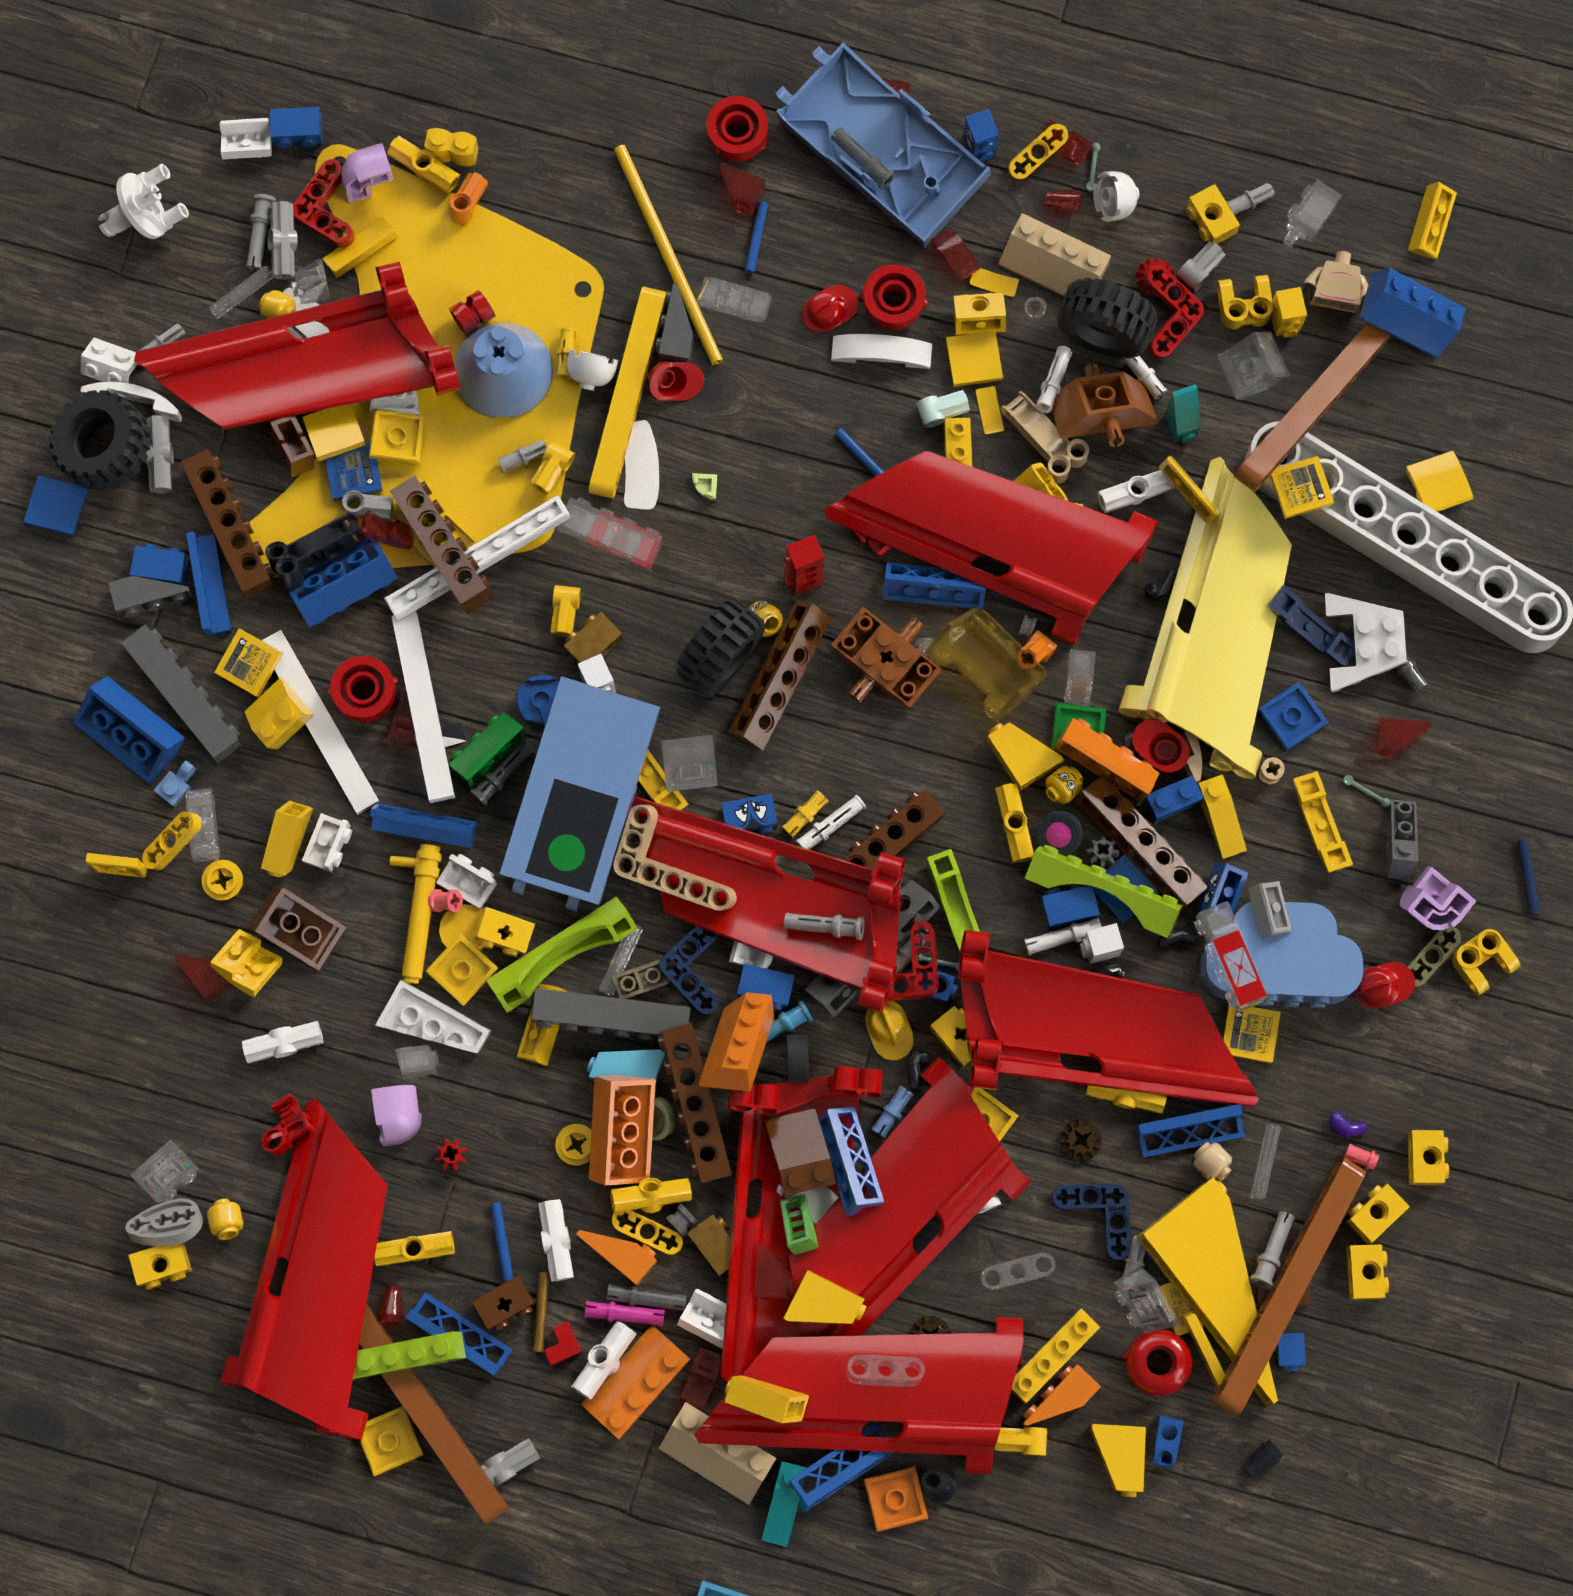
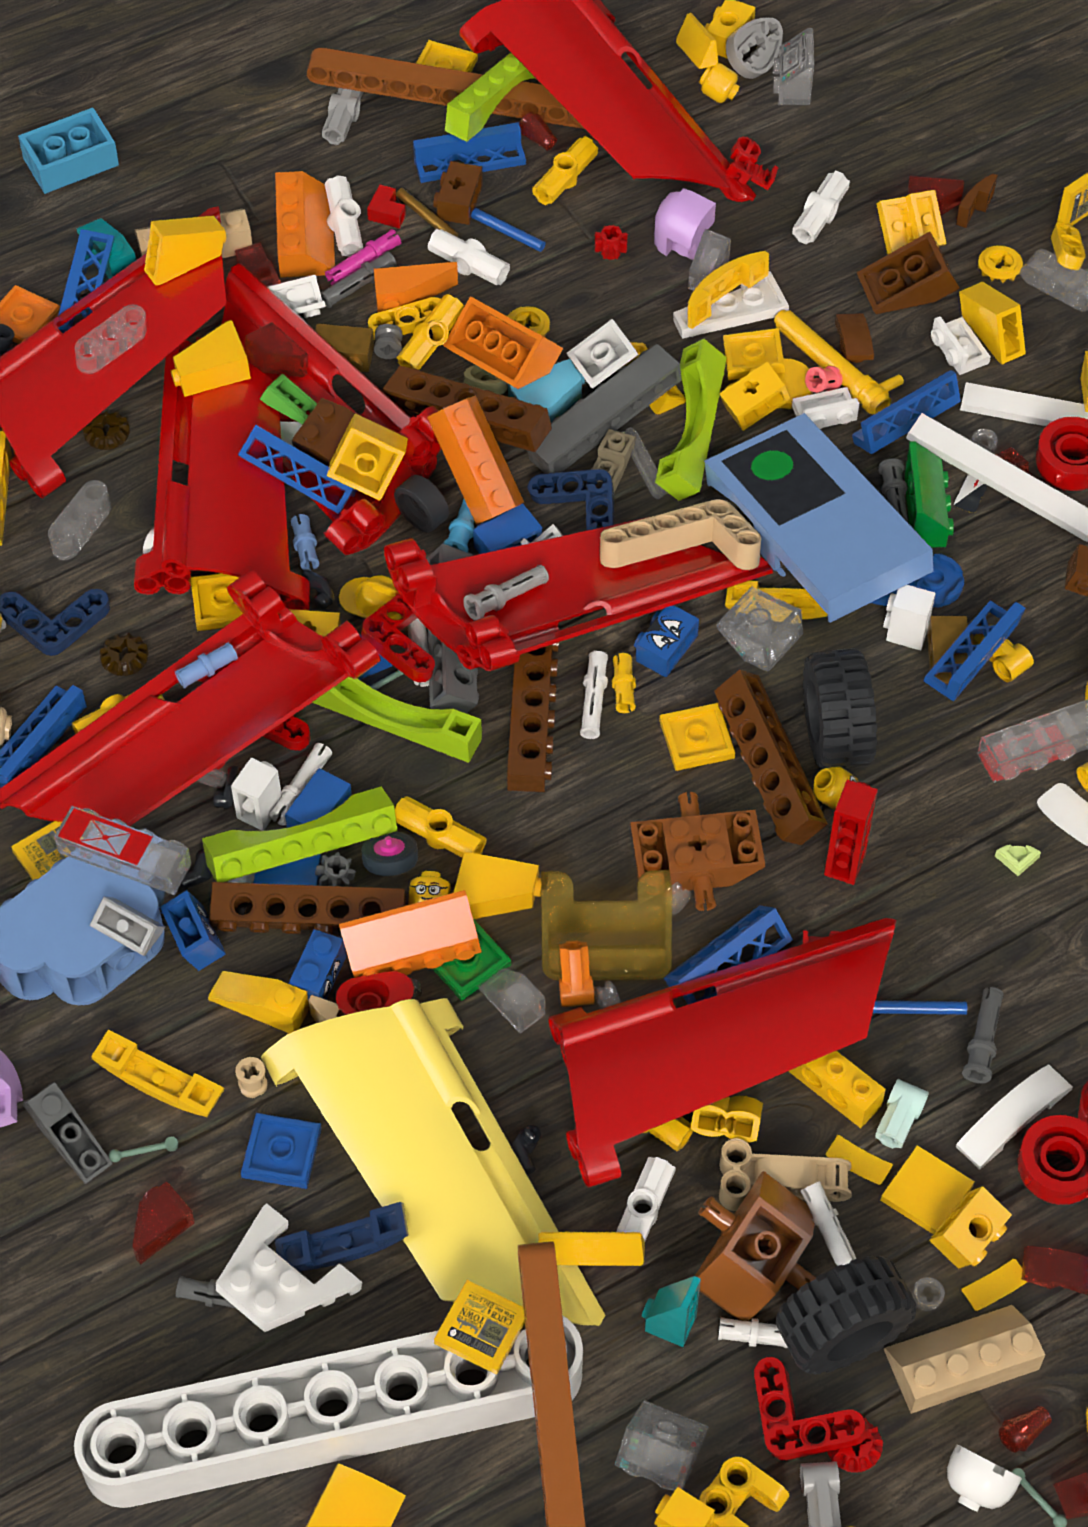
camera: 135 degrees right, 20 degrees down
none -> medium blue pin [175,642,238,688]
none -> yellow brick [327,414,408,501]
none -> white slope [567,319,639,389]
none -> yellow tile [659,703,735,771]
none -> yellow slope [676,13,718,69]
none -> yellow slope [688,251,769,329]
none -> reddish brown slope [835,313,874,363]
none -> blue fence [924,600,1025,702]
none -> reddish brown slope [956,173,998,228]
none -> dark grey pin [962,987,1004,1083]
none -> clear bush [972,429,998,454]

